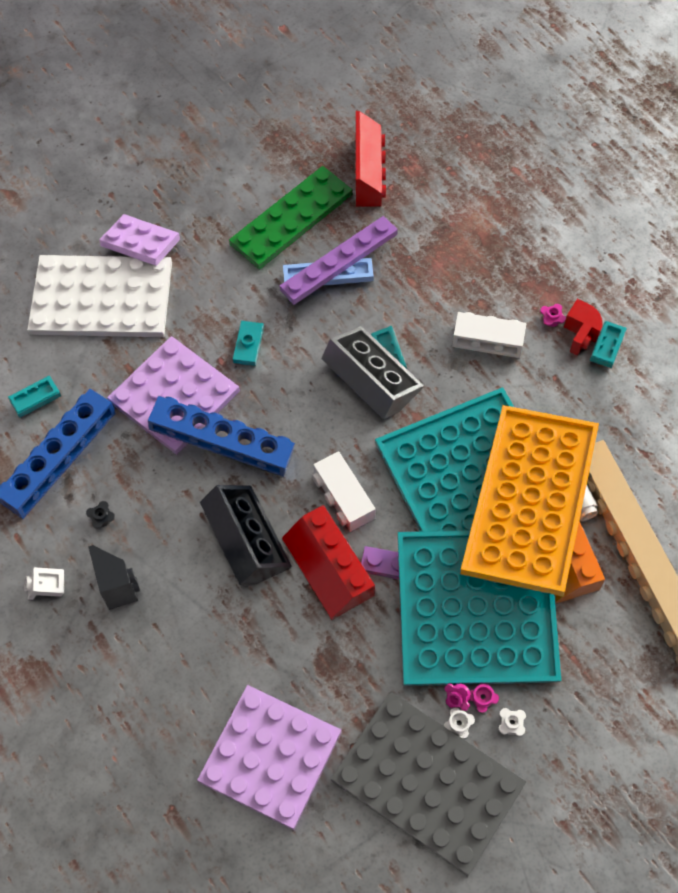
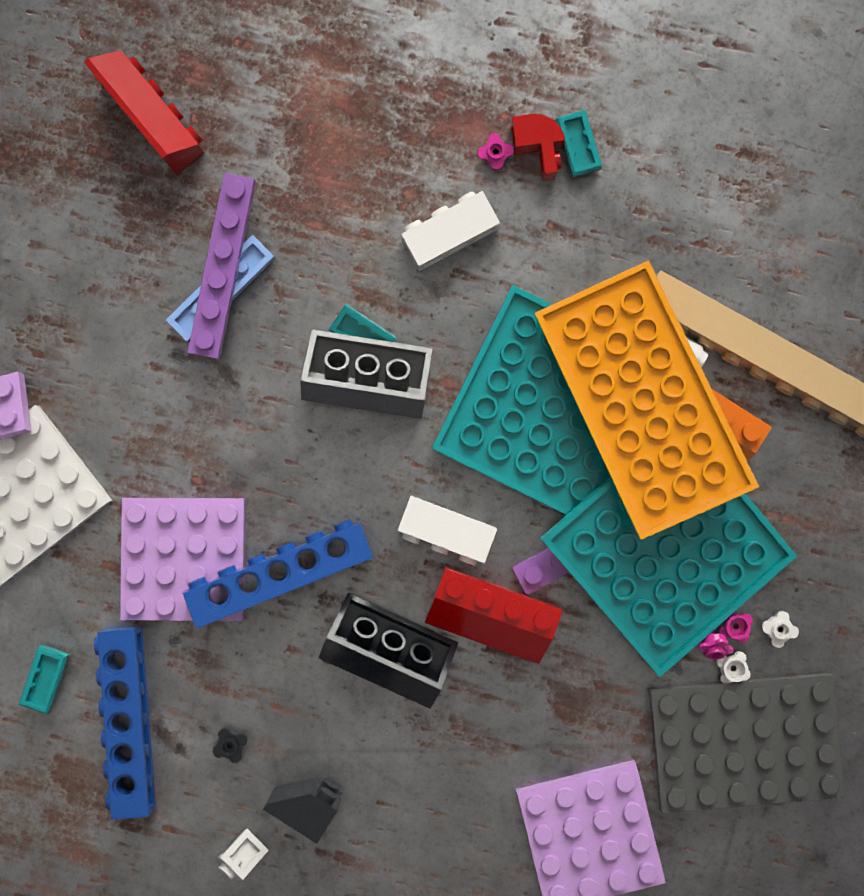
camera: 45 degrees left, 25 degrees up
green plate [229,166,353,270] -> none
teal plate [233,320,264,366] -> none

